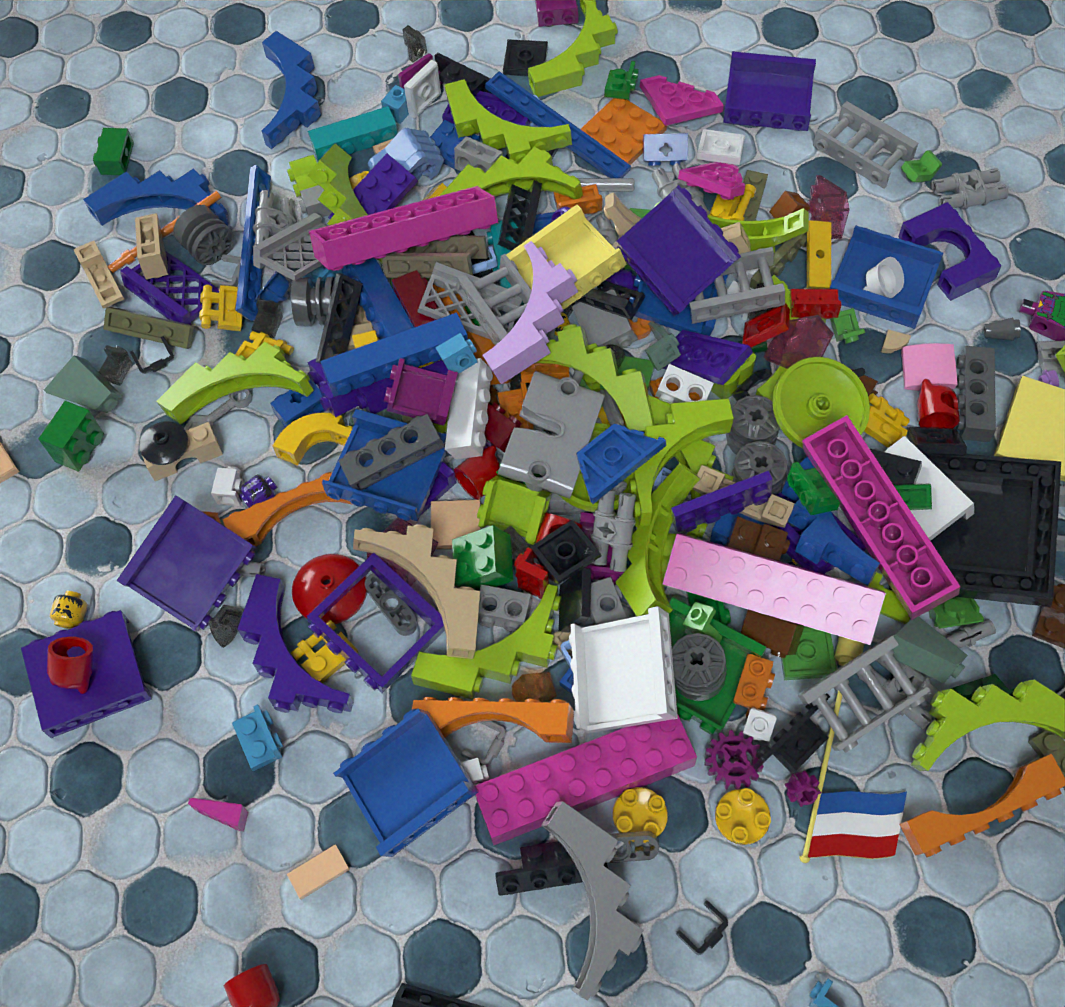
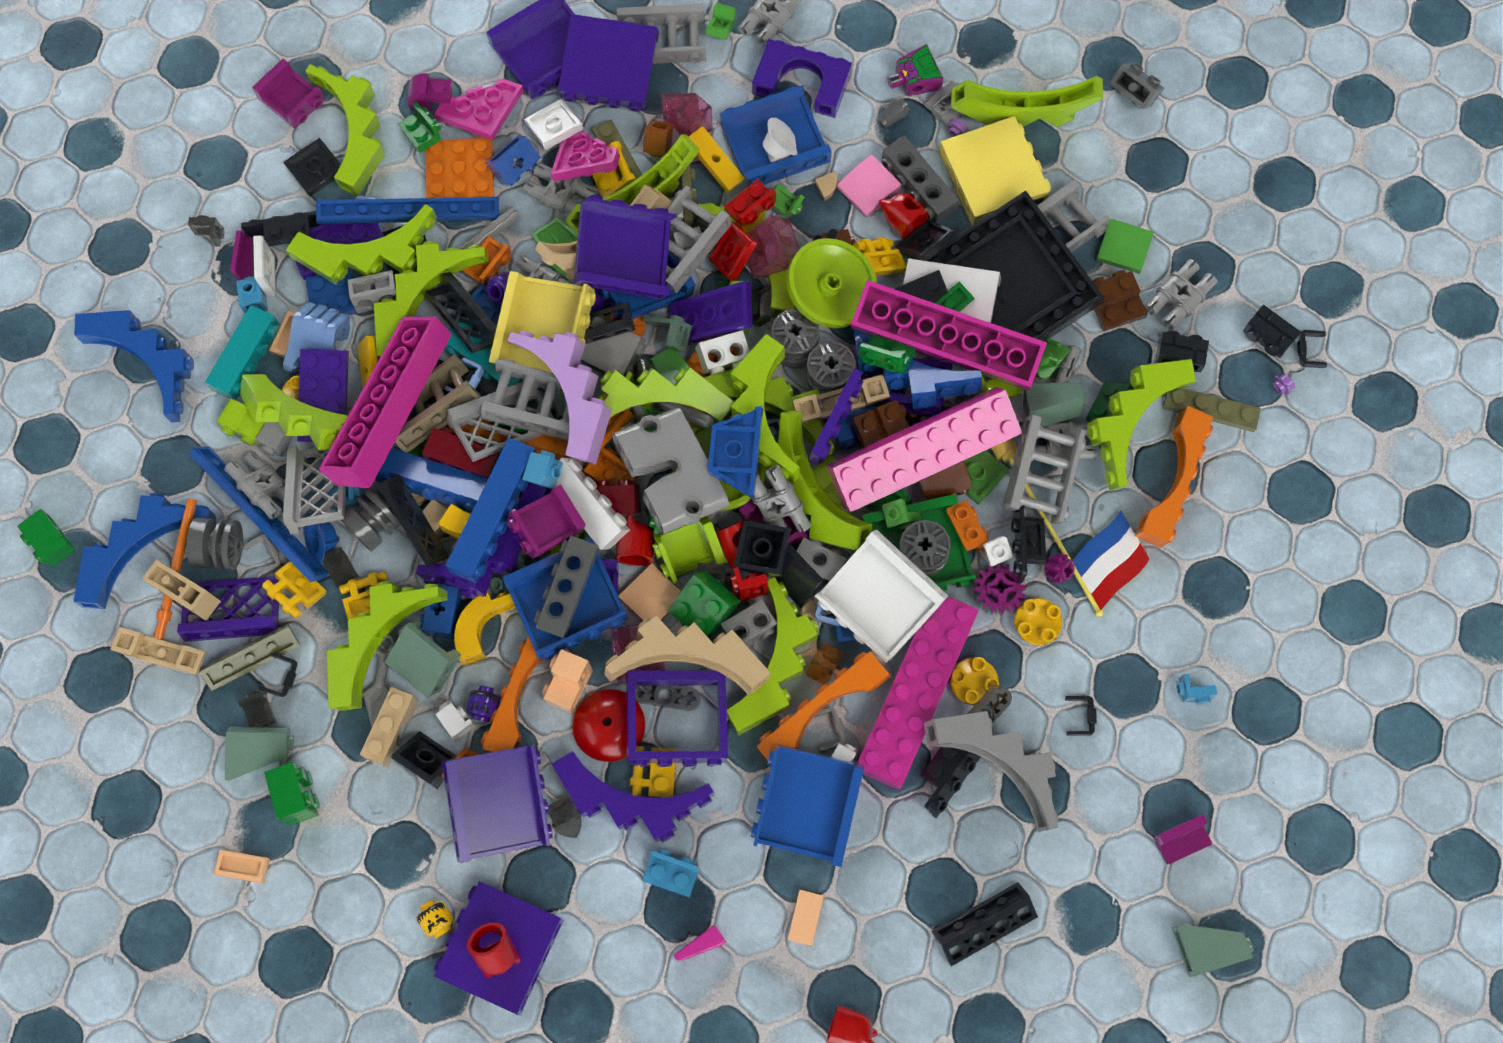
camera: 45 degrees left, 10 degrees up
black dish [139,421,189,465] -> none
none -> sand green panel [385,620,462,698]
none -> black slope [391,731,457,790]
none -> magenta brick [407,73,453,111]
none -> light nougat brick [542,649,593,714]
none -> dark purple panel [558,14,659,112]

